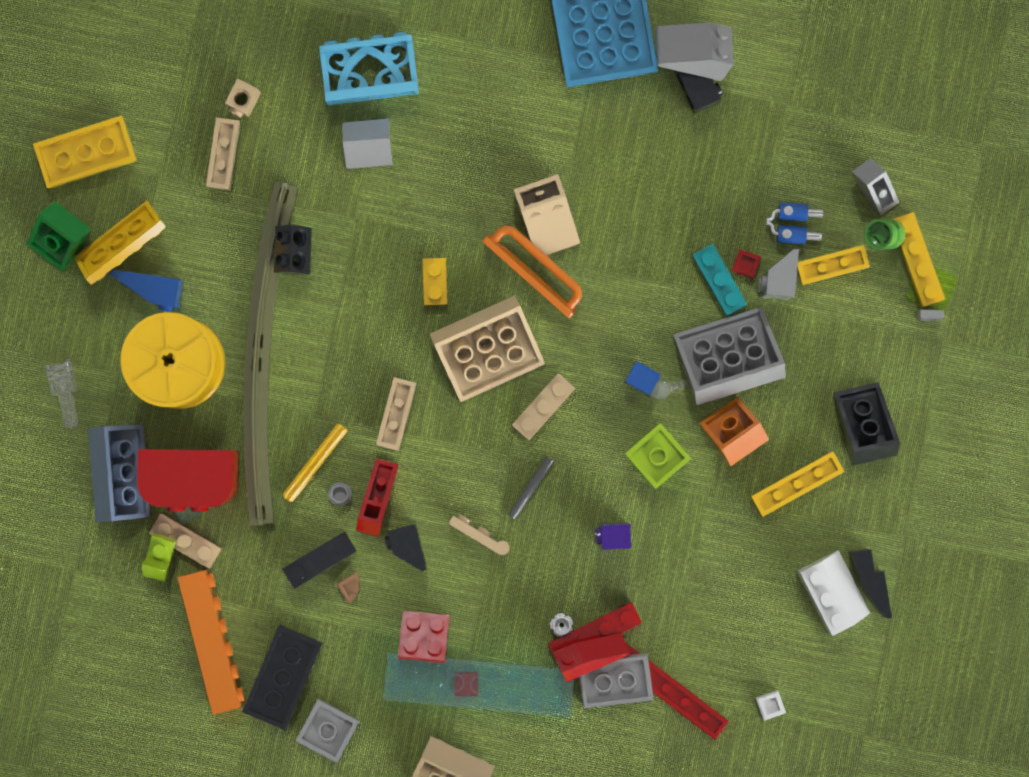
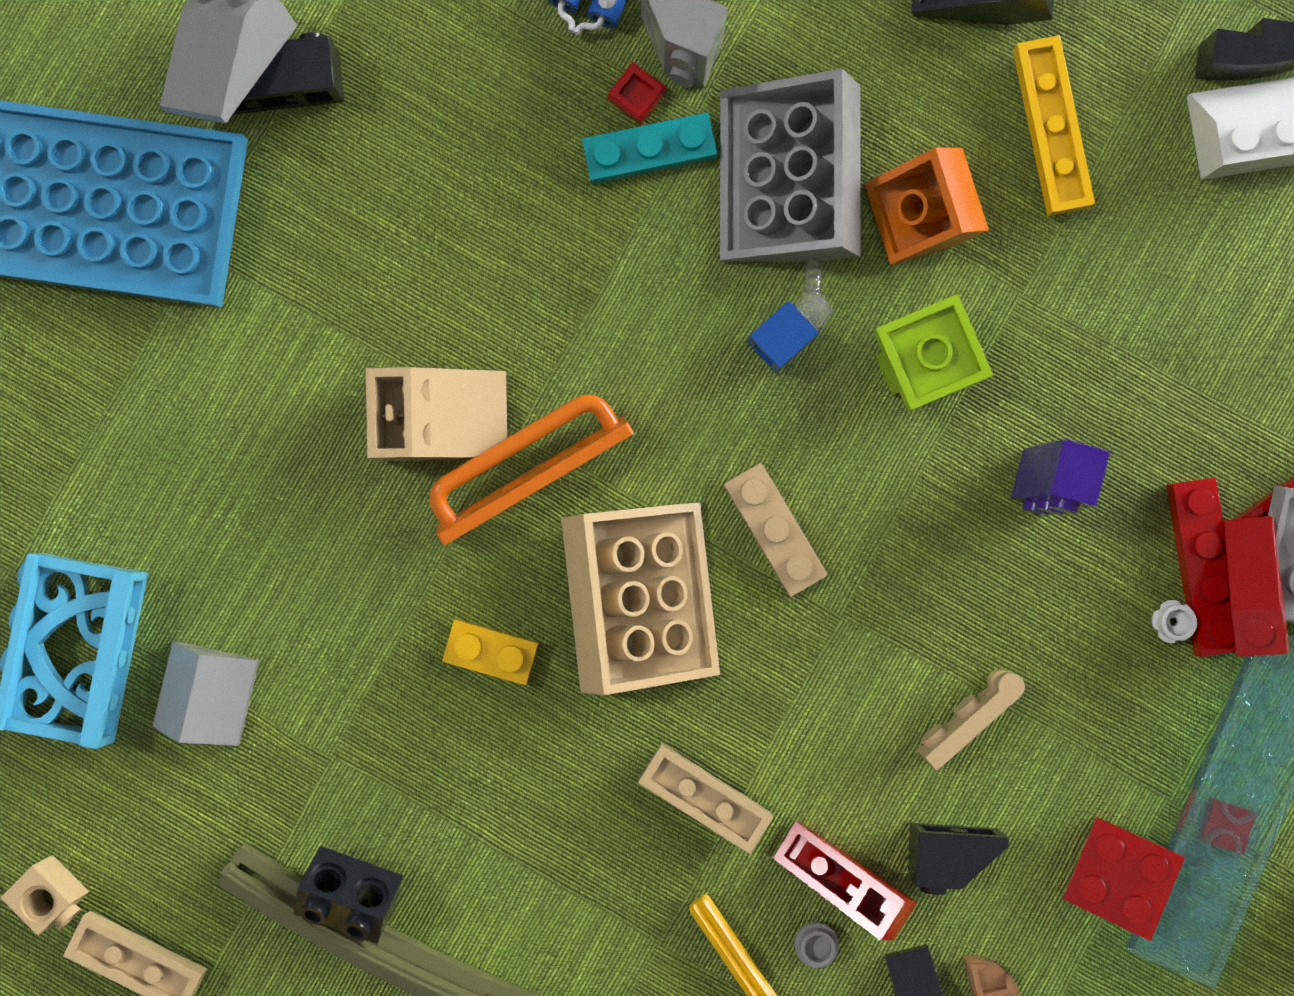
camera: 65 degrees left, 0 degrees up
dark grey bar [507,456,554,519] -> none

